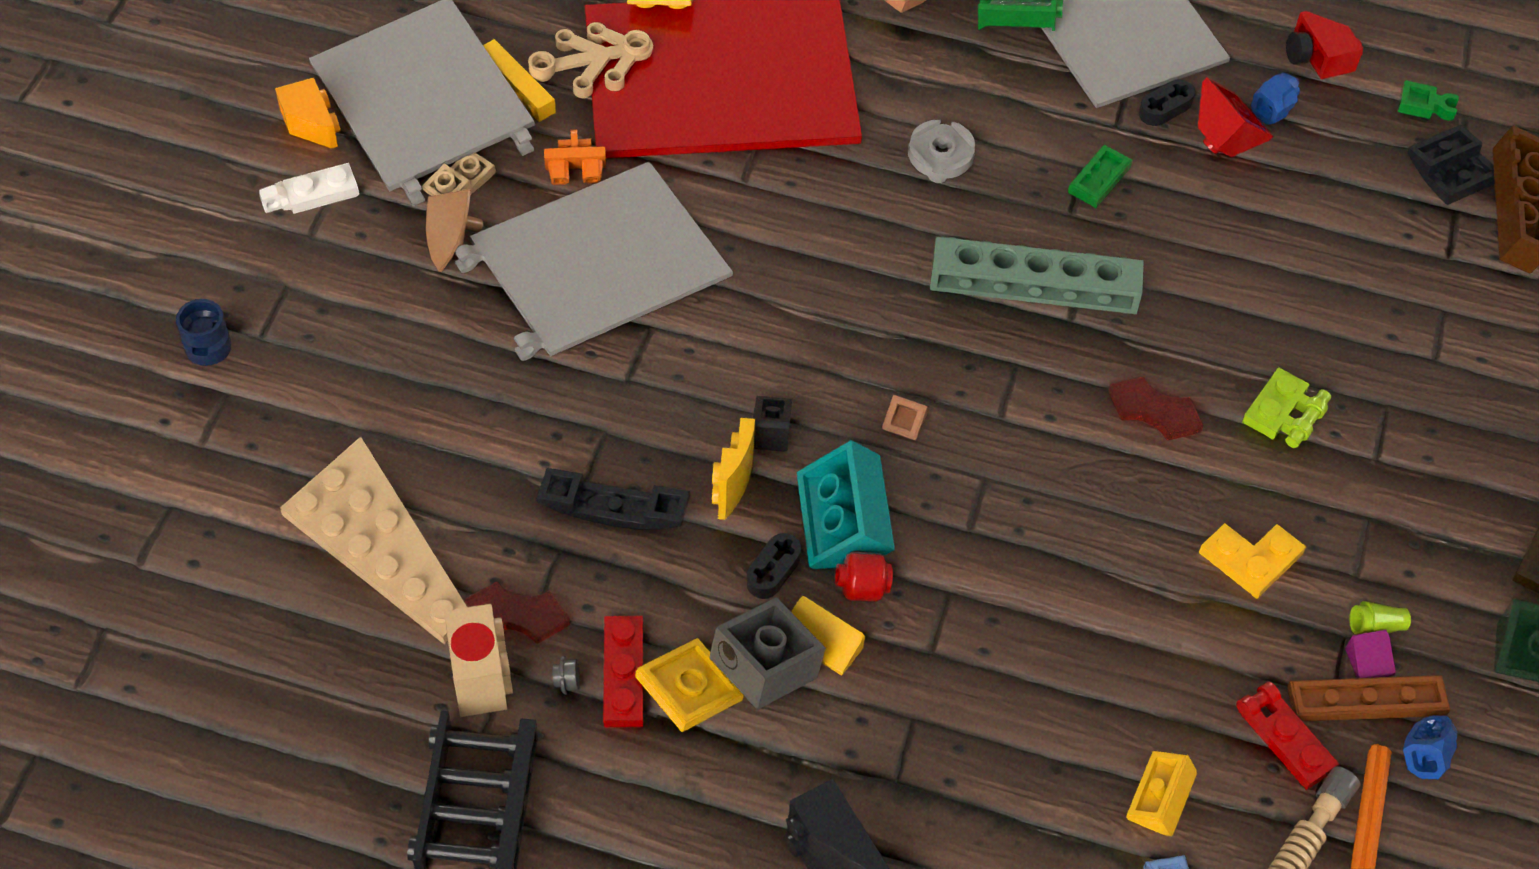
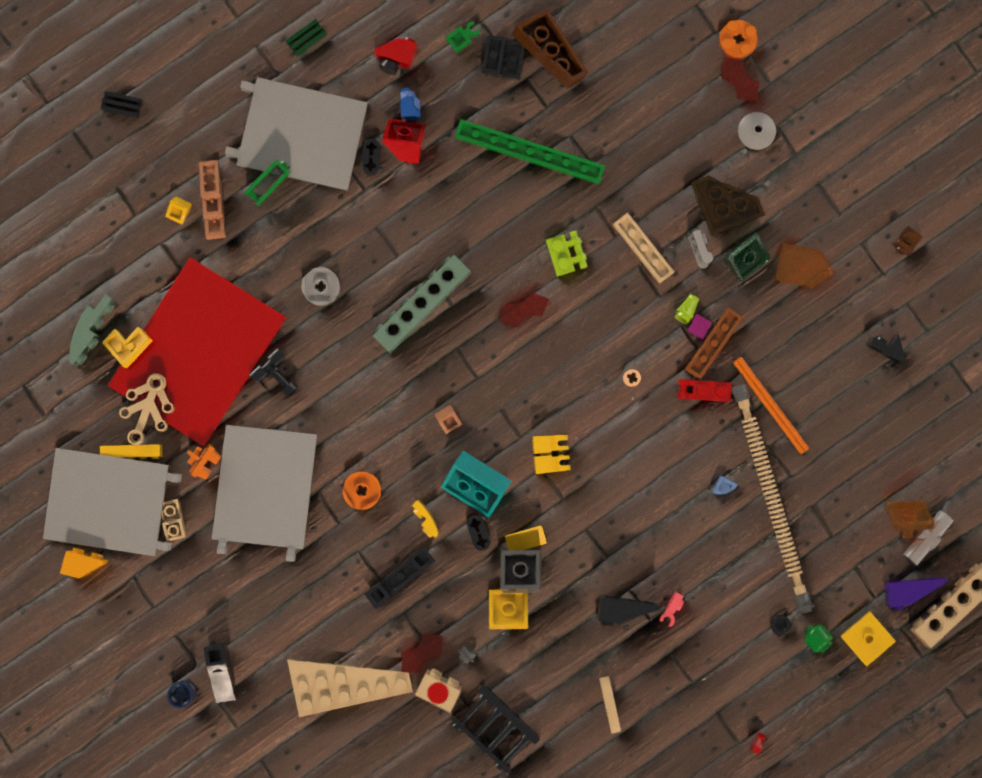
camera: 40 degrees left, 30 degrees up
white hinge [259,163,359,214] -> none
medium nougat shield [426,190,483,272] -> none
red plate [603,616,643,727] -> none
black slope [753,396,792,452] -> none
red head [835,551,893,602] -> none
green plate [1067,144,1133,208] -> none
yellow slope [1126,751,1197,837] -> none
yellow plate [1199,523,1306,599] -> none
blue rock [1403,715,1457,780] -> none
none -> slope [204,642,236,703]
none -> black bar [249,348,298,397]
none -> orange plate [343,472,381,510]
none -> green plate [455,119,605,185]
none -> yellow legs [532,435,571,474]
none -> tan tile [612,212,675,284]
none -> light nougat bush [623,369,641,387]
none -> light grey plate [688,230,713,269]

